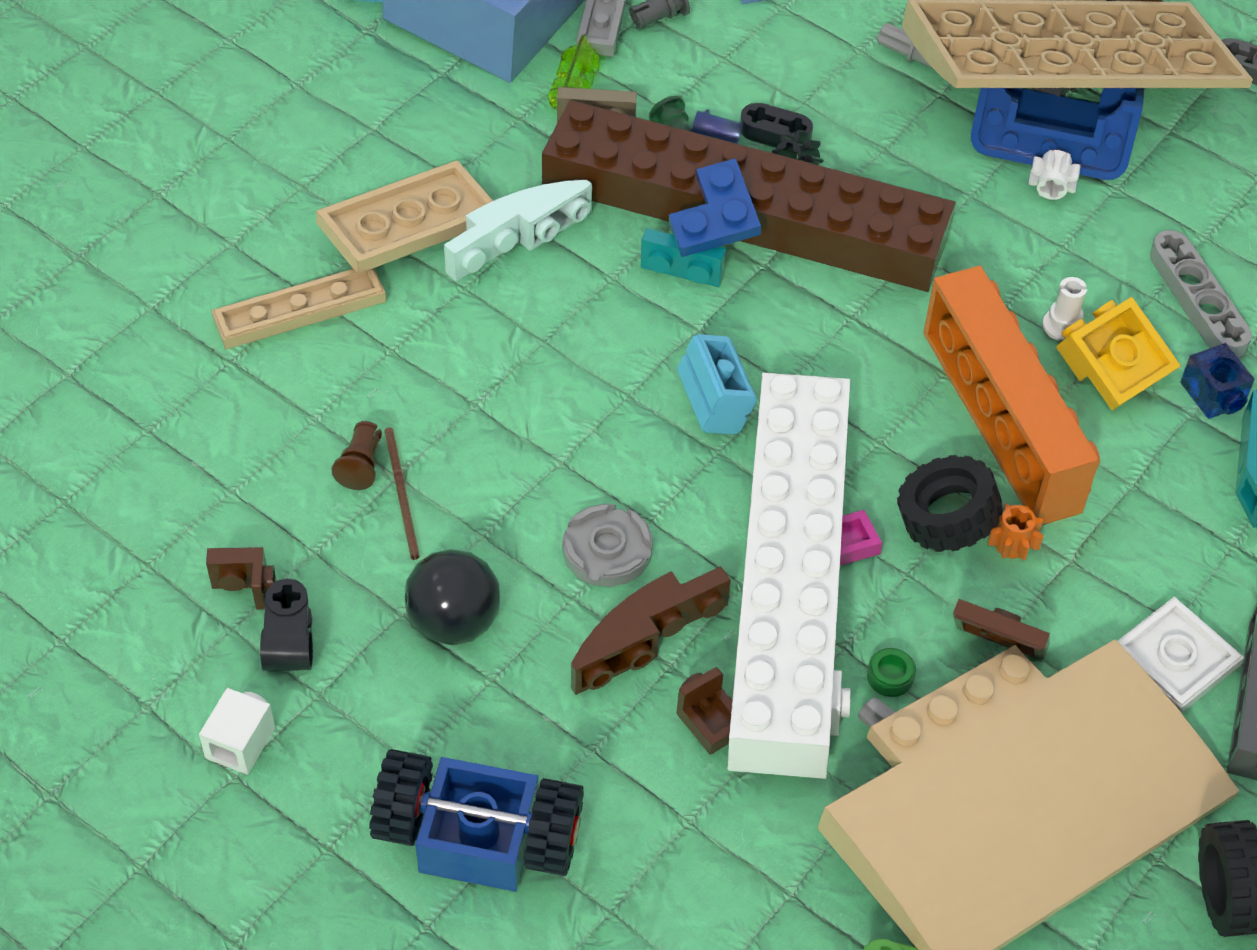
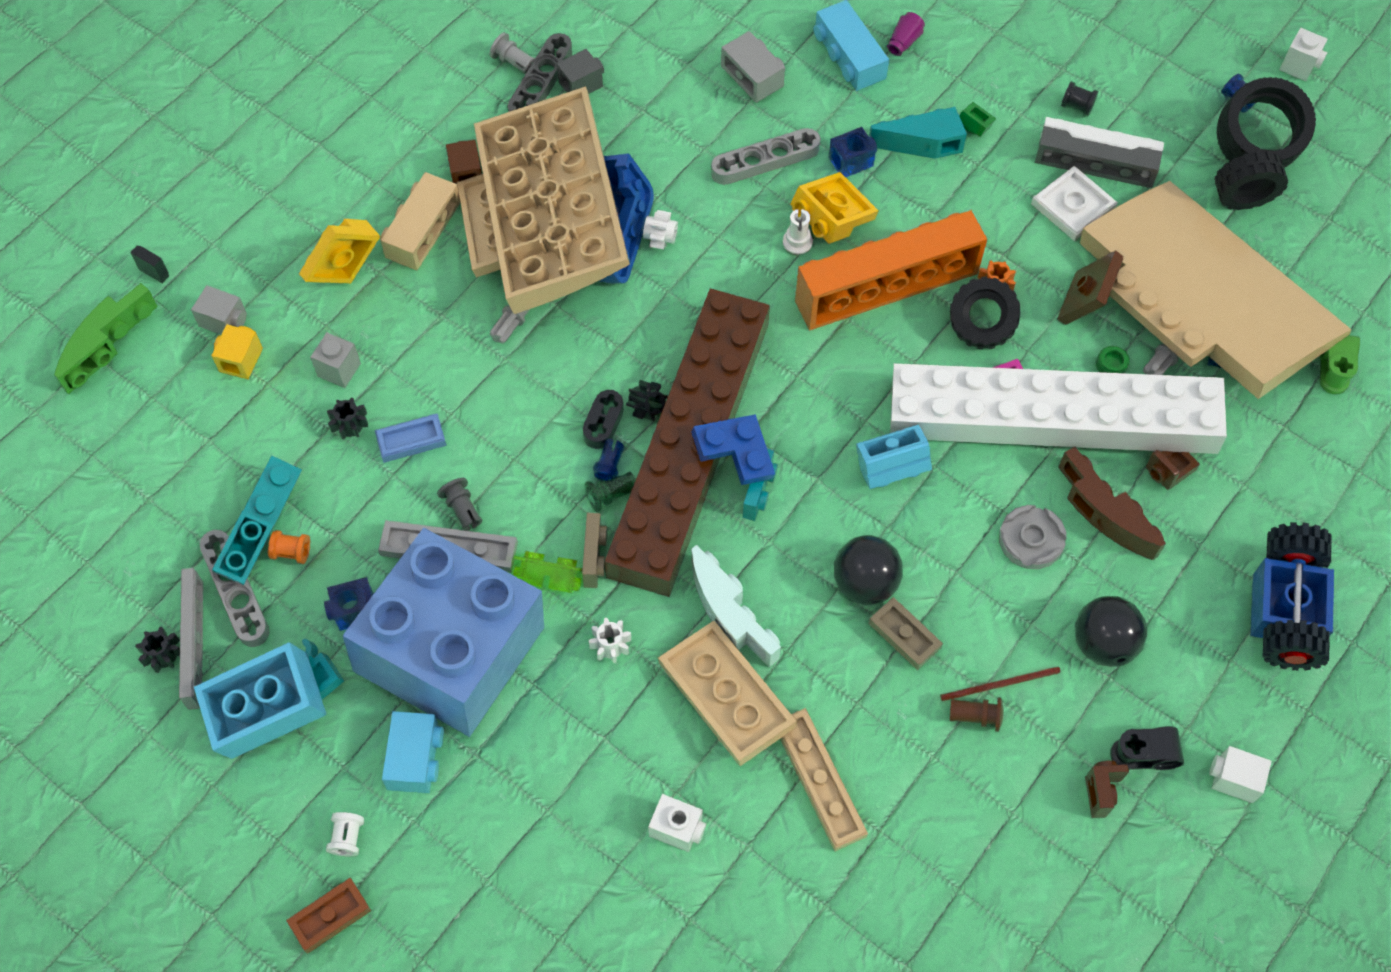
camera: 90 degrees left, 10 degrees up
none -> white gear [589,618,632,663]
none -> white brick [648,794,706,852]
none -> black piece [834,535,903,605]
none -> dark tan plate [868,597,943,670]

